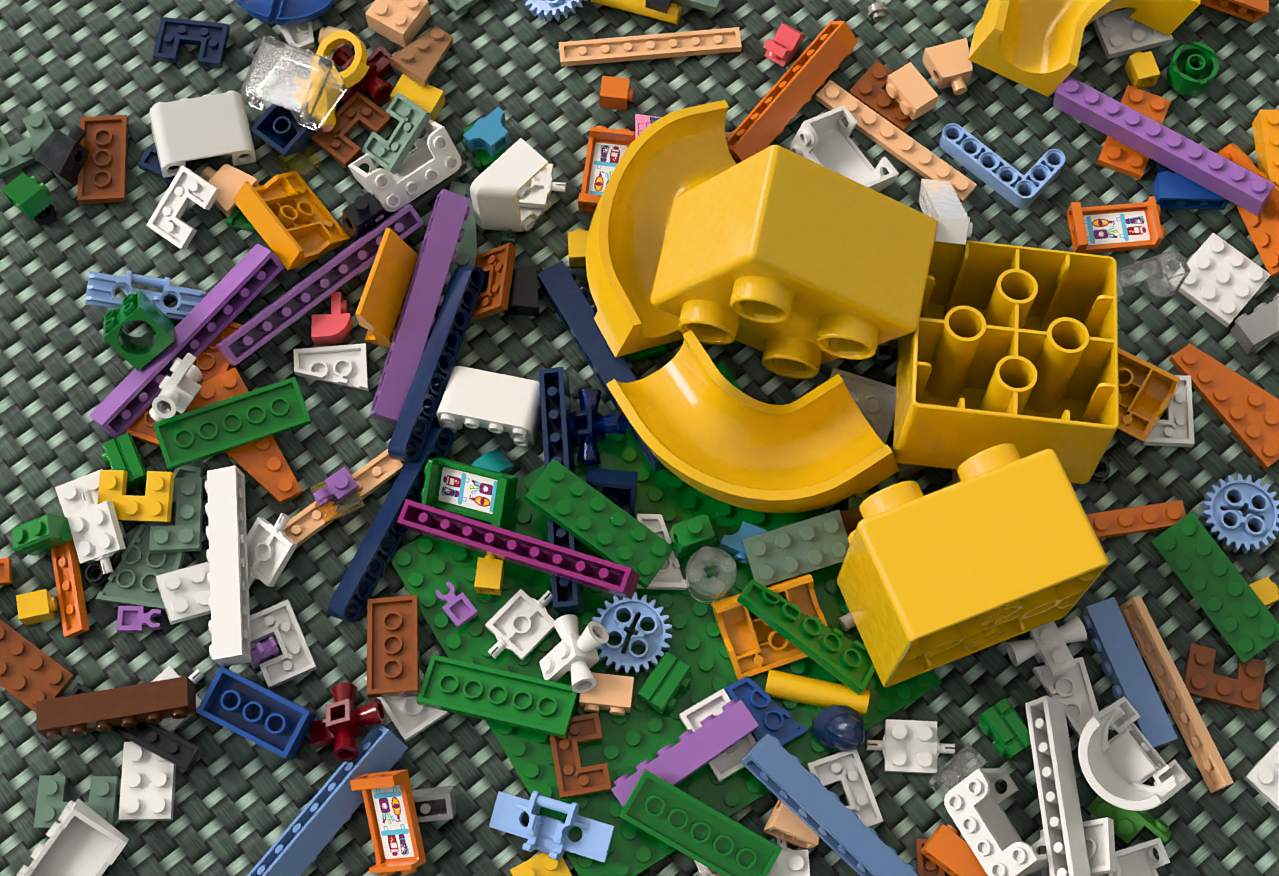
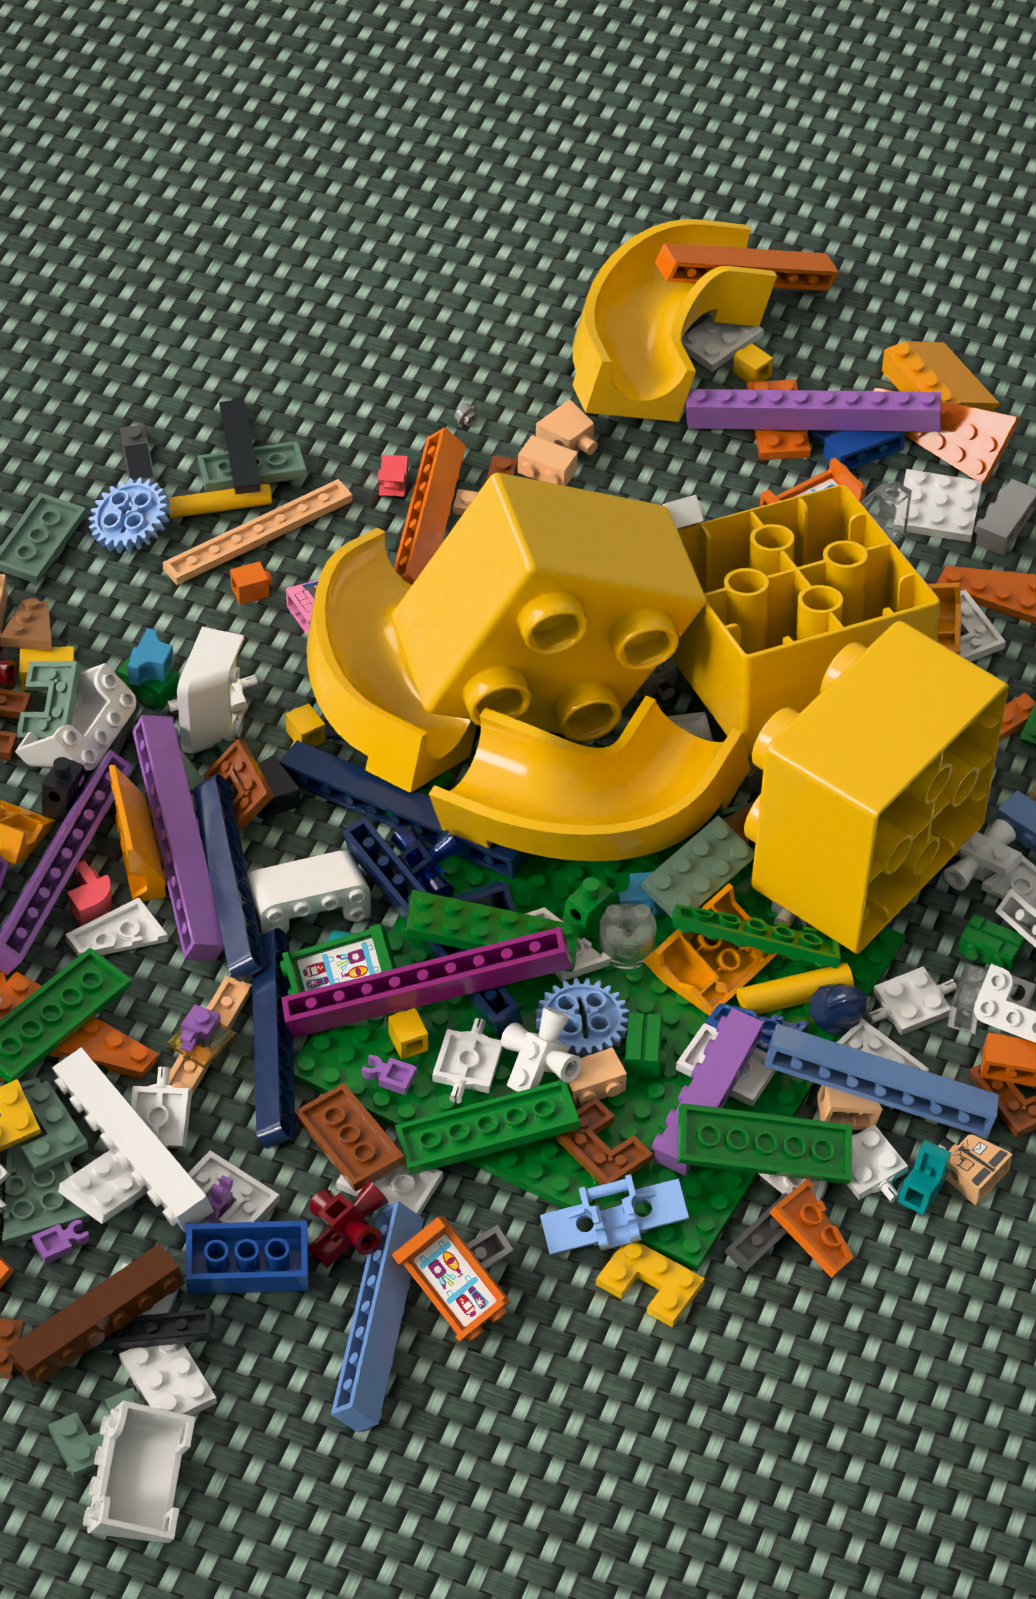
camera: 30 degrees left, 20 degrees down
panel [578,126,635,213] -> none
light blue beam [939,123,1065,209] -> none
green brick [1166,42,1219,98] -> none

